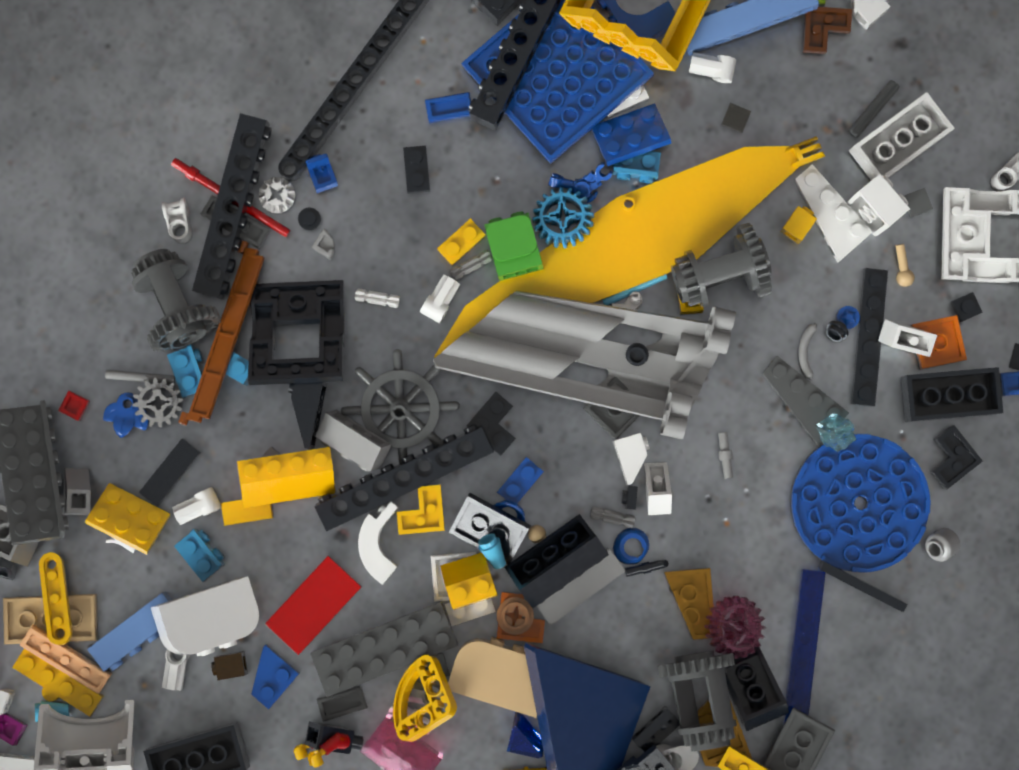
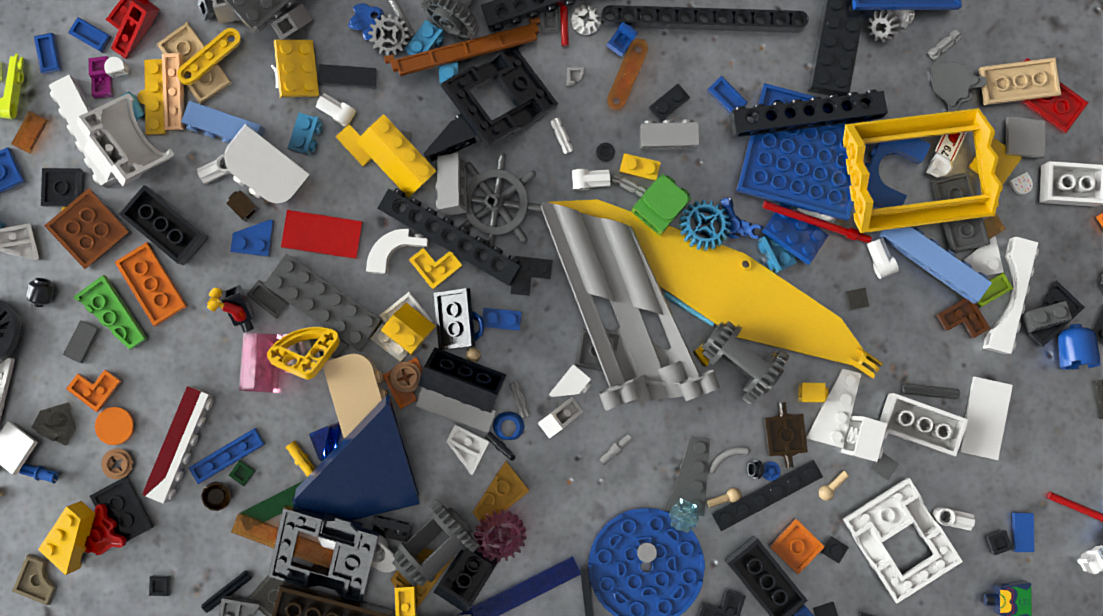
camera: 55 degrees right, 0 degrees up
black plate [298,207,321,230] -> none
medium azure cone [478,534,506,569] -> none
white arm [612,291,643,310] -> none
black plate [621,486,638,510] -> none
black plate [626,343,649,366] -> none
white slope [878,319,937,357] -> none
none -> white wing [446,424,490,475]
none -> black tile [596,142,615,162]
none -> clear orange plate [607,39,648,111]
none -> light grey piece [637,543,657,562]
none -> light grey brick [640,120,699,150]
none -> tan bar [706,488,742,508]
none -> red bar [763,201,872,243]
none -> dark brown plate [764,402,808,468]
none -> white tile [958,377,1013,460]

